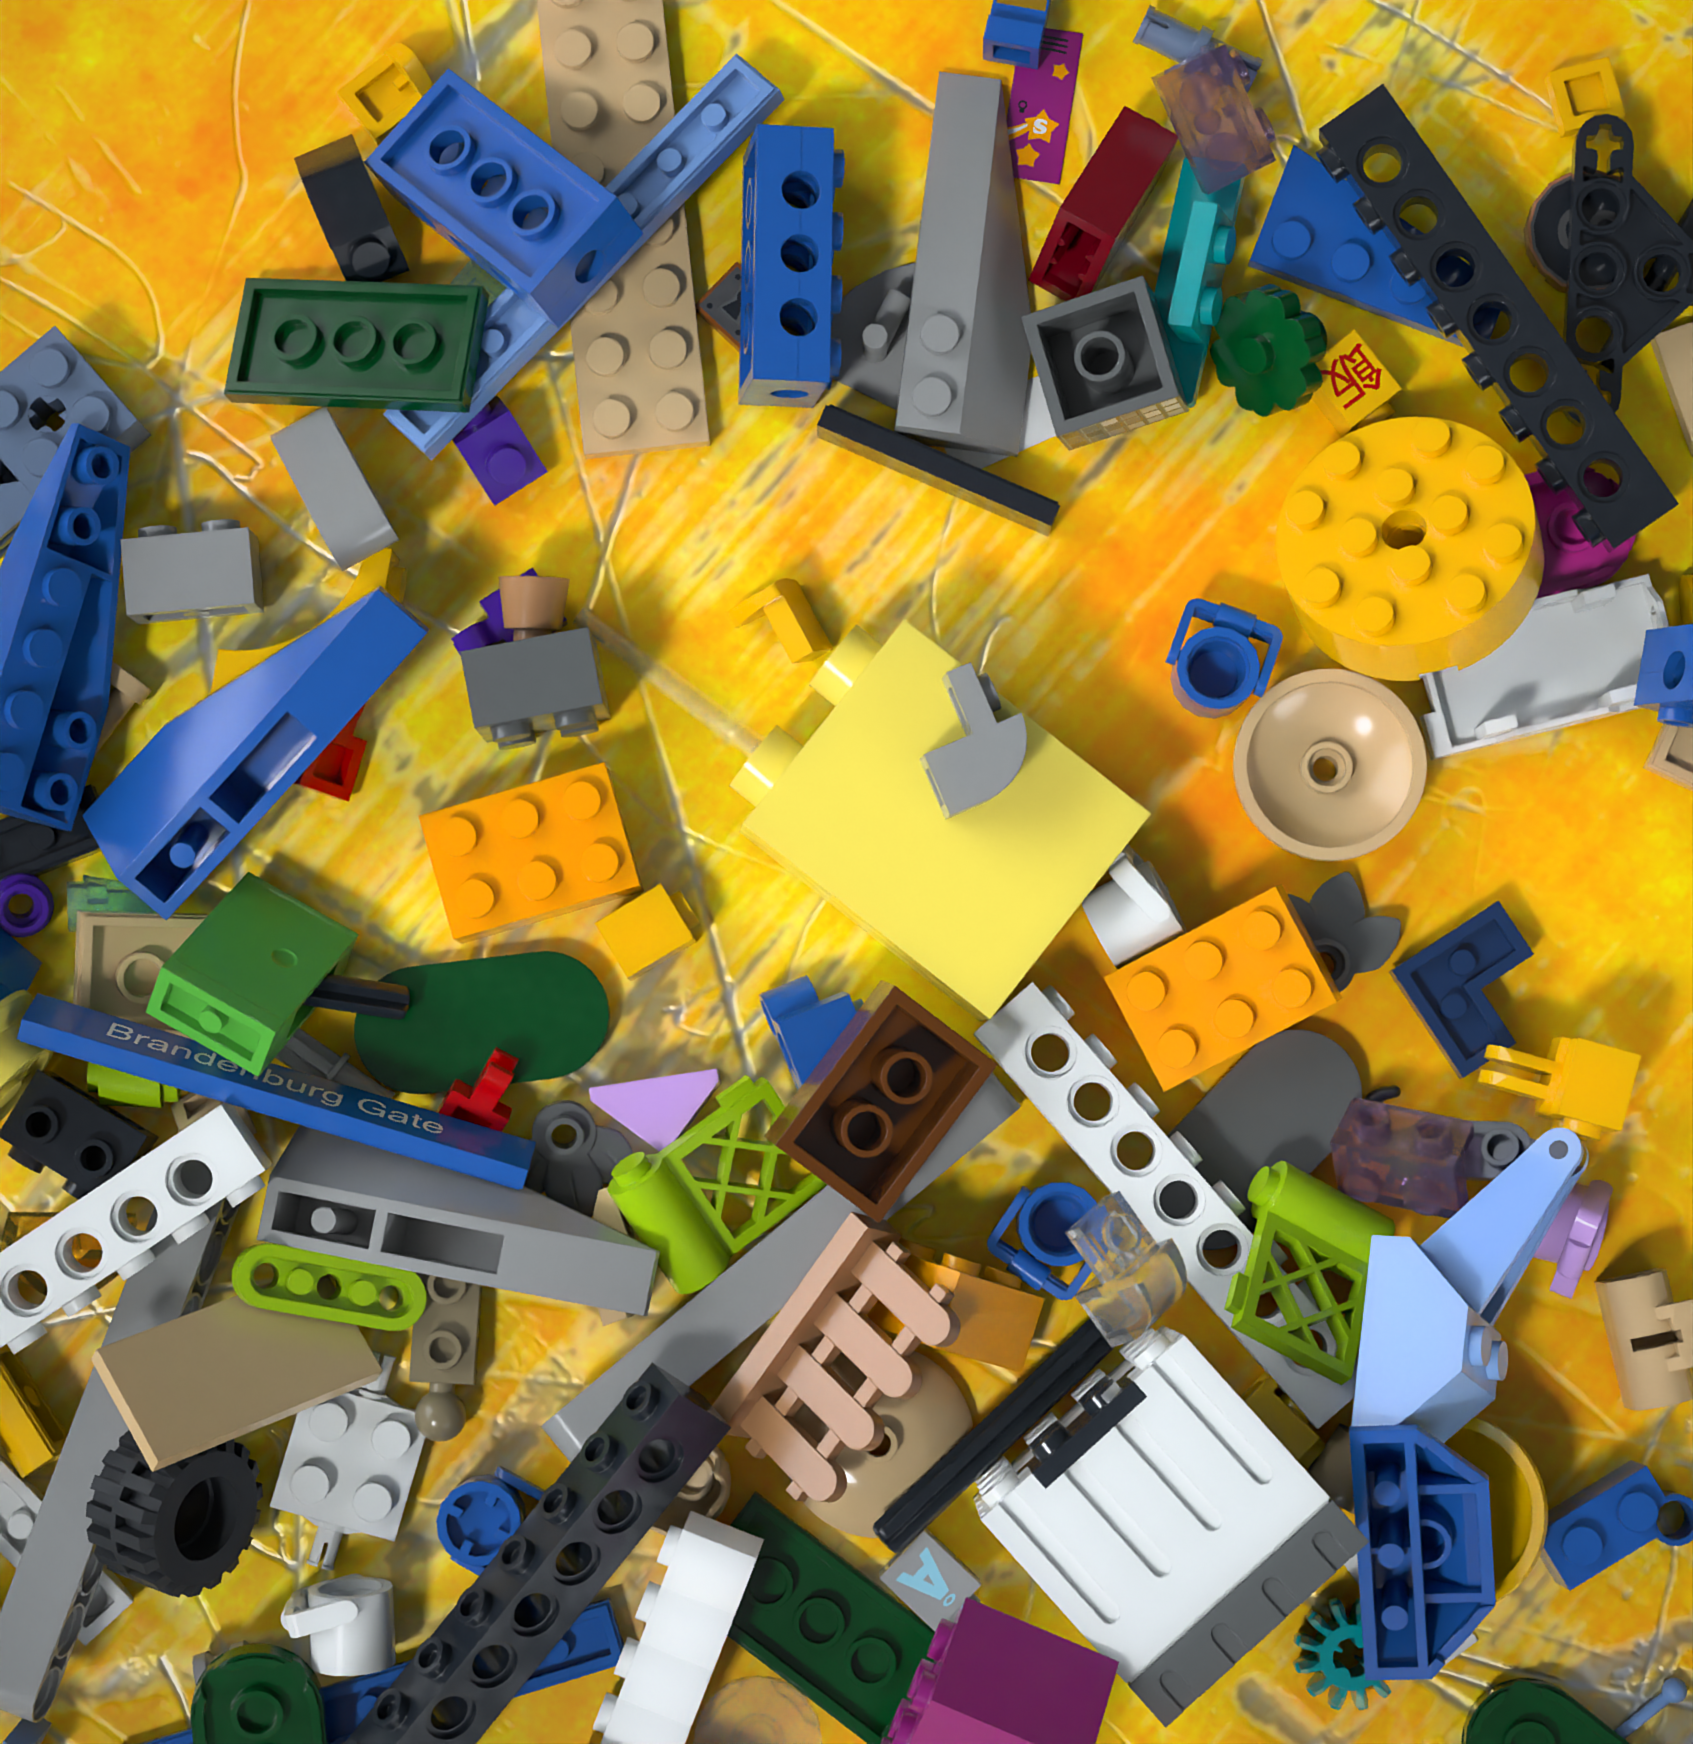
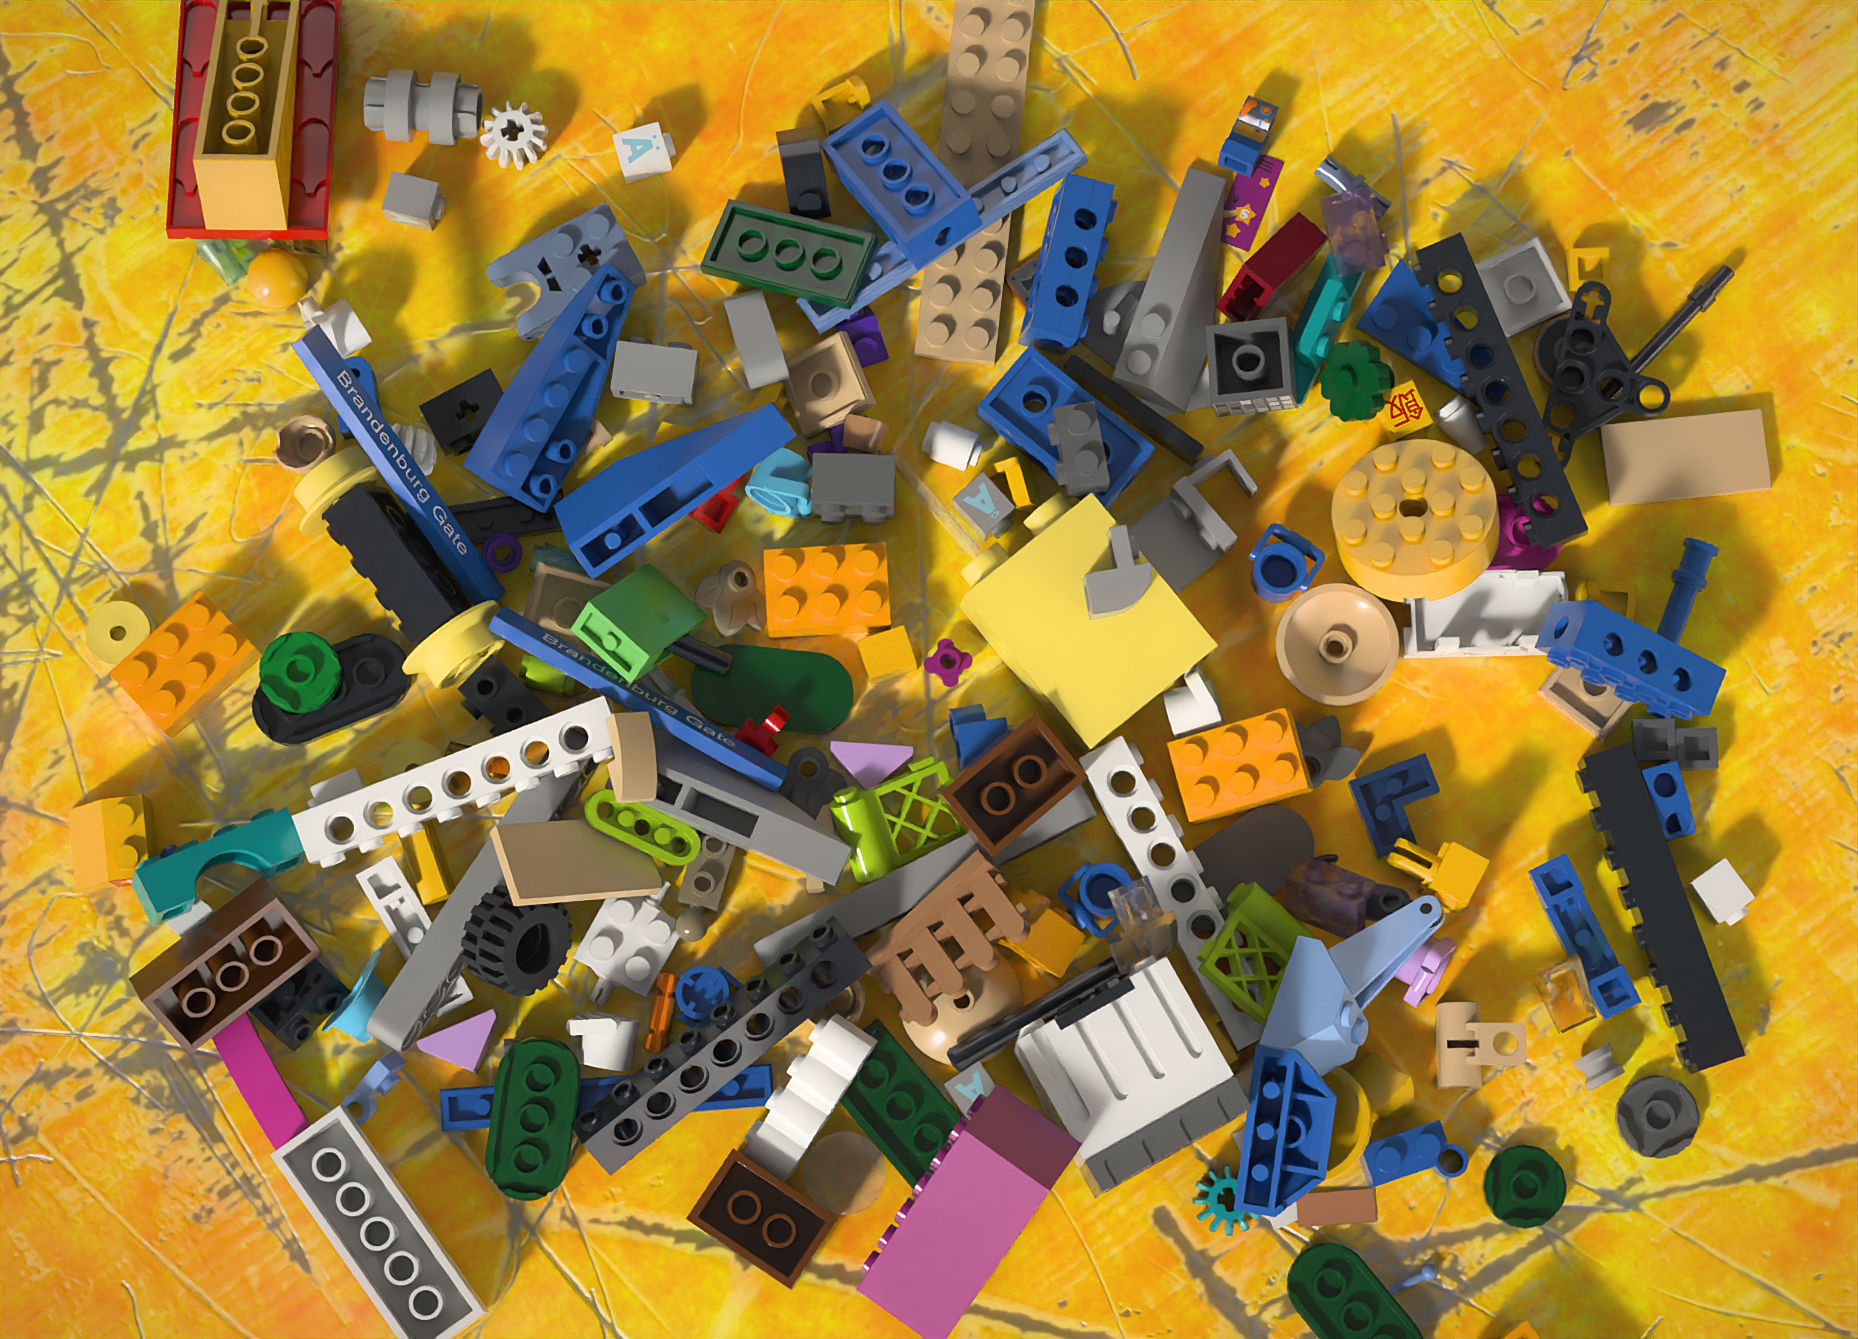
camera: 10 degrees right, 5 degrees down
none -> lavender slope [416,1009,500,1074]
none -> tan slope [605,712,657,803]
none -> white brick [612,122,676,184]
none -> orange axle [644,973,680,1054]
none -> dark tan plate [694,560,767,638]
none -> medium azure piece [745,447,813,520]
none -> tan tile [781,331,877,440]
none -> white brick [921,421,984,472]
none -> magenta plate [924,639,972,687]
none -> light grey brick [952,472,1016,542]
none -> blue brick [977,345,1155,511]
none -> dark grey brick [1047,401,1110,498]
none -> light grey bracket [1128,476,1238,595]
none -> light grey bracket [1187,448,1258,499]
none -> nougat sticker [1296,1189,1377,1227]
none -> yellow tile [1350,1051,1414,1119]
none -> white cone [1434,395,1490,456]
none -> white tile [1475,236,1573,340]

